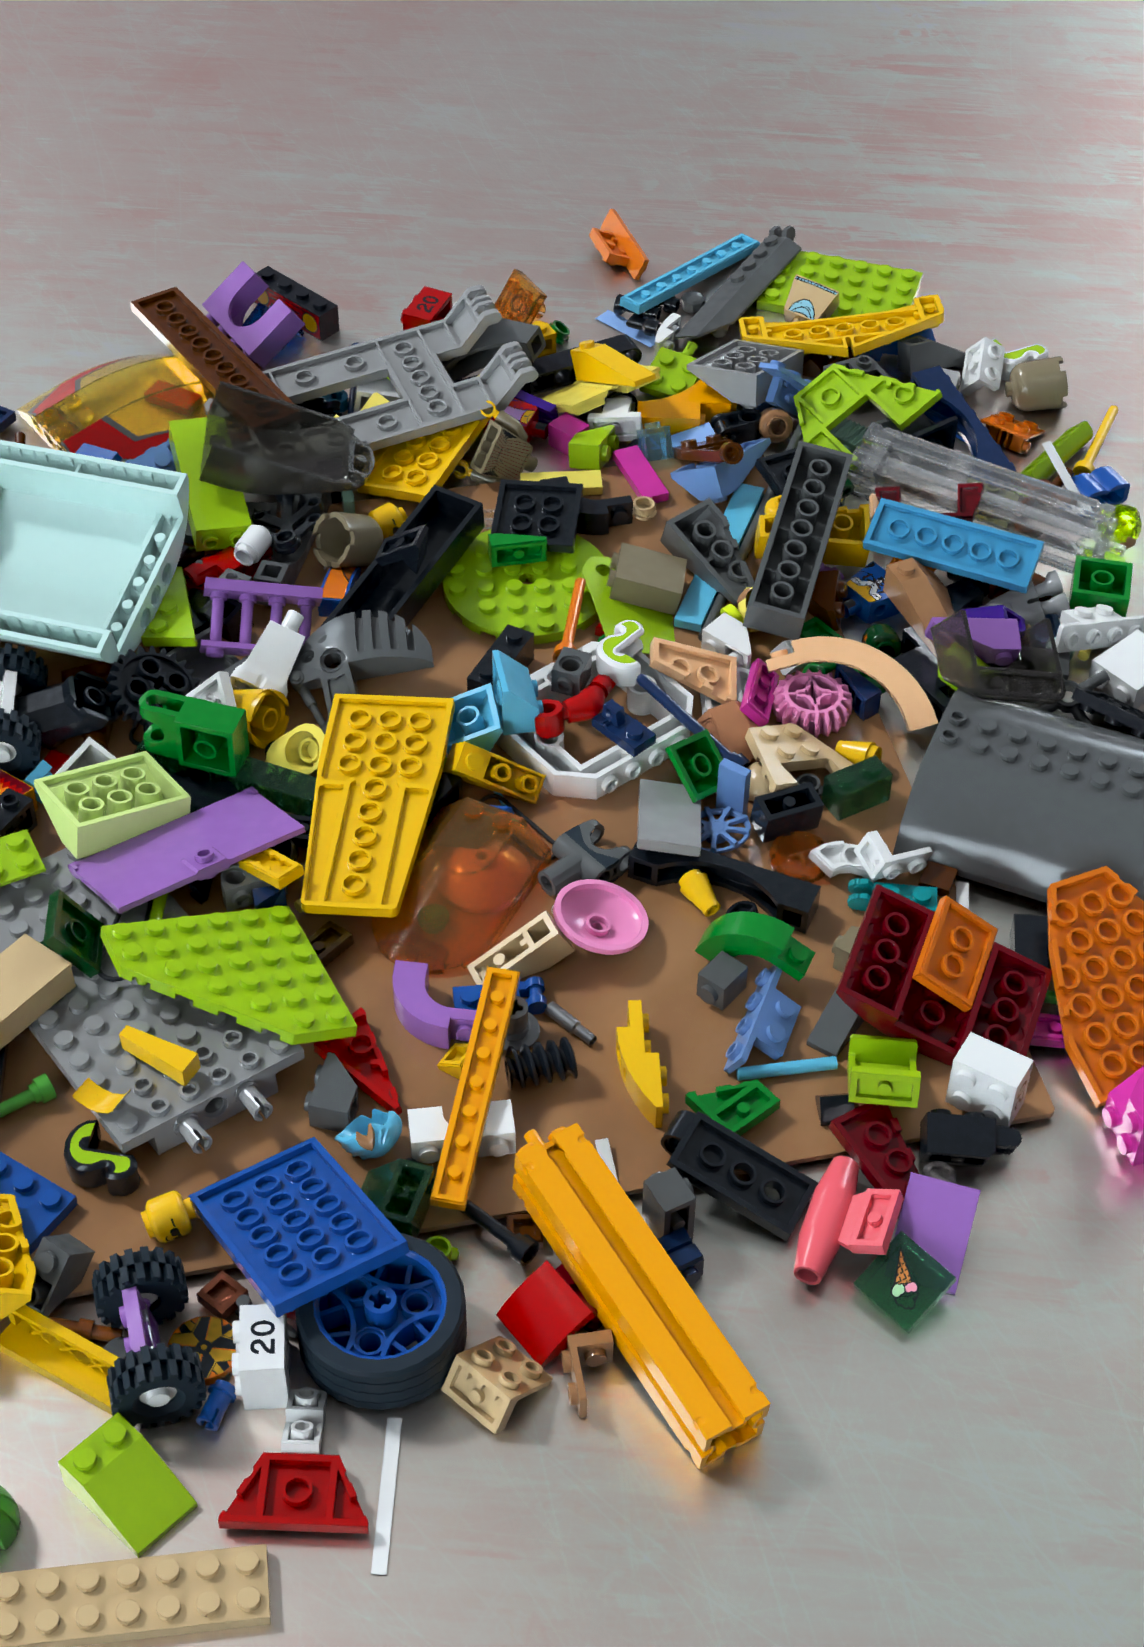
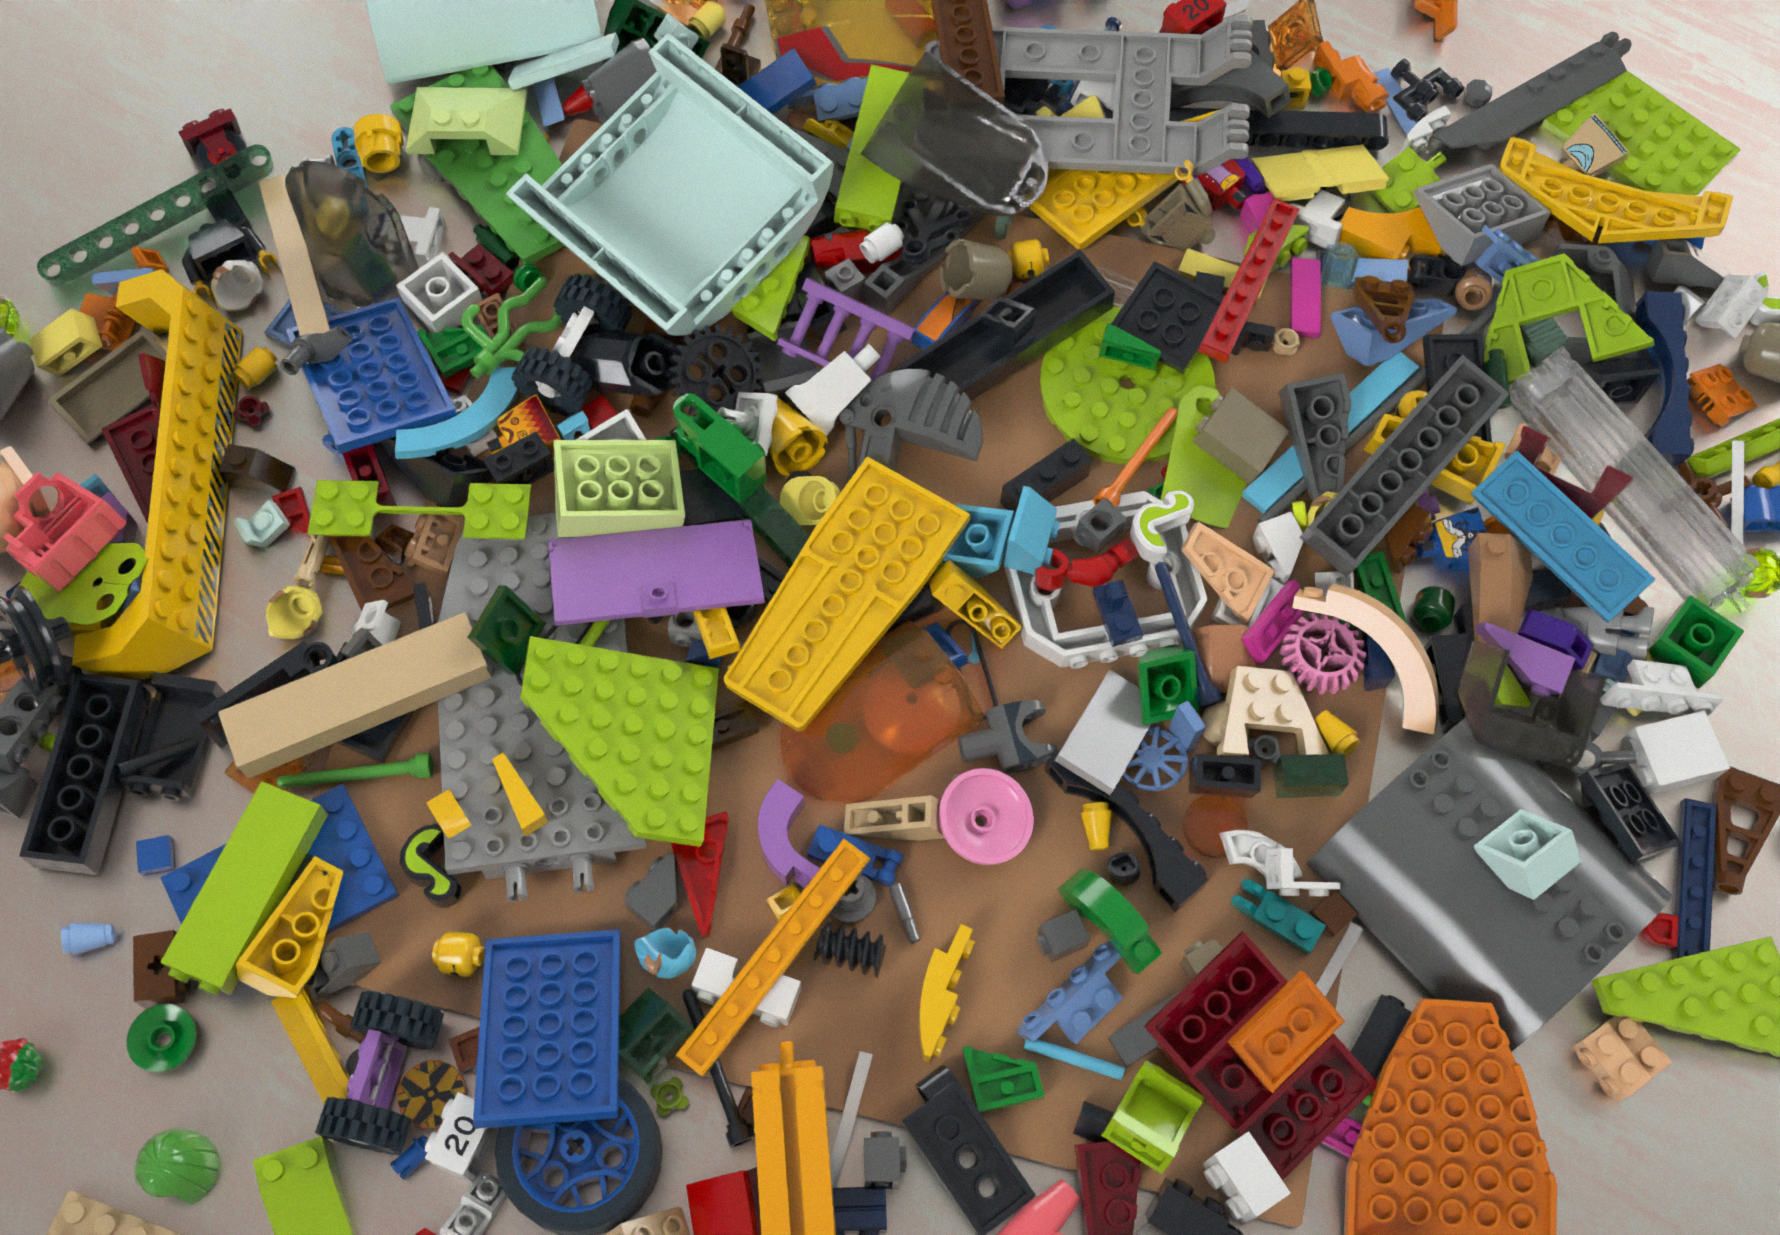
camera: 25 degrees right, 20 degrees up
yellow wedge [570,340,656,387] -> none
medium azure tile [619,233,760,315] -> none
none -> red tile [1198,198,1300,363]
none -> orange plate [1313,41,1389,113]
none -> light aqua slope [1474,809,1581,900]

